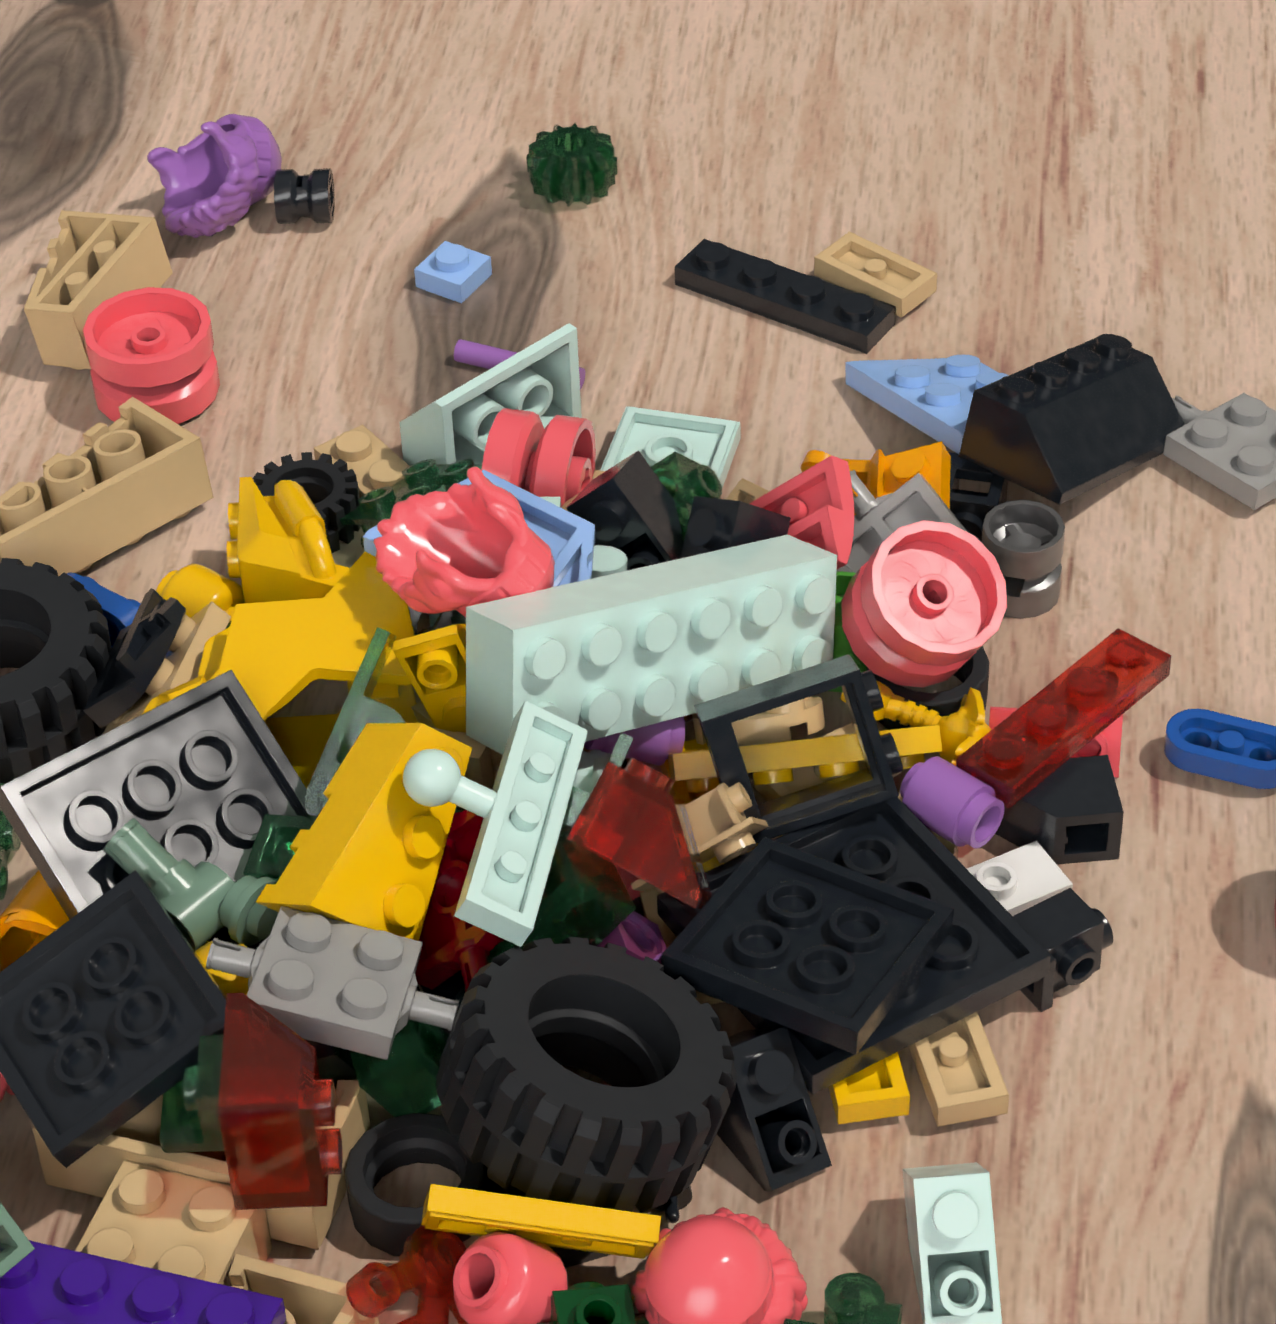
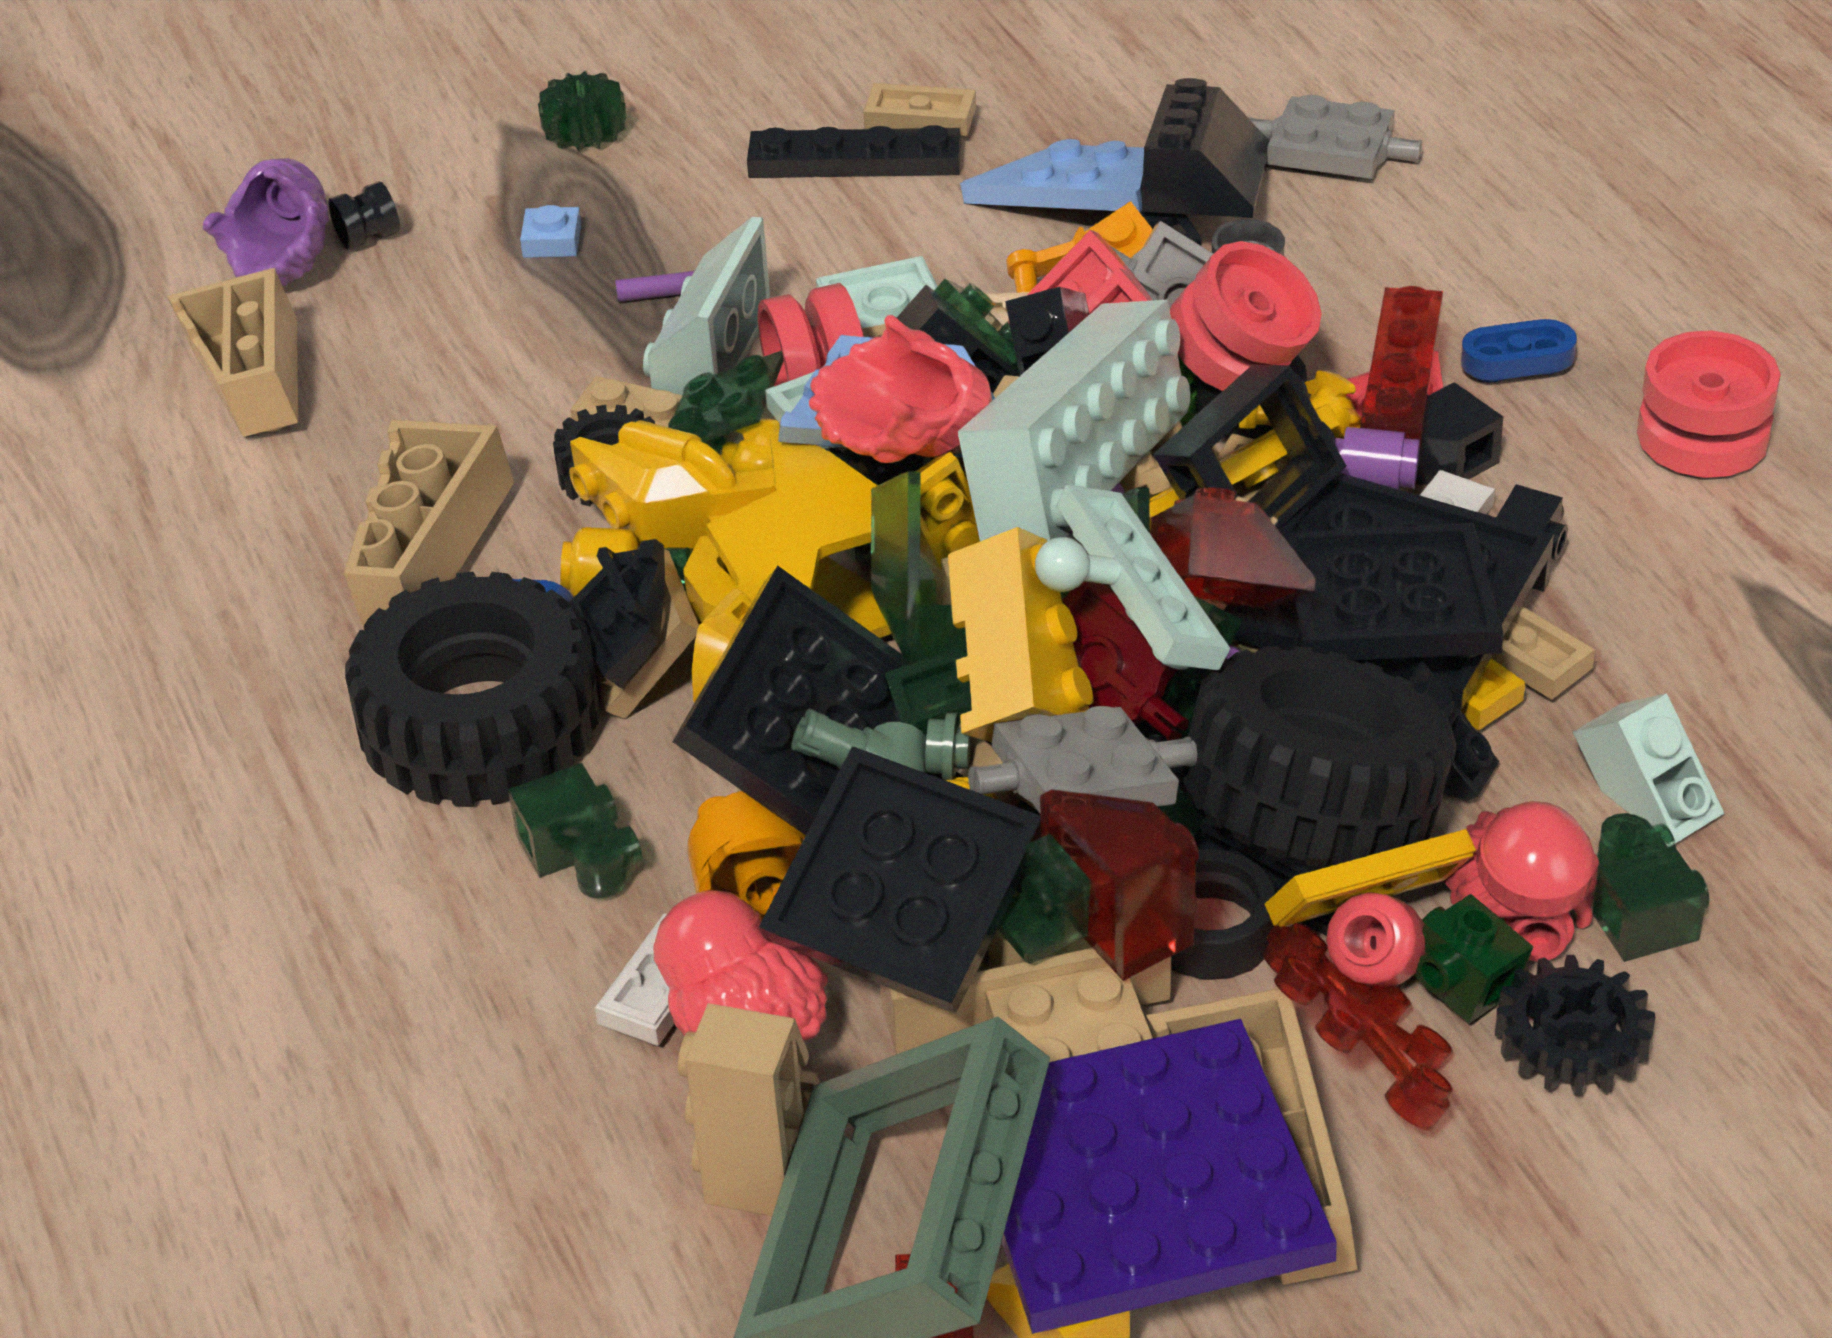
camera: 30 degrees left, 0 degrees up
coral wheel [83,287,220,424] -> none

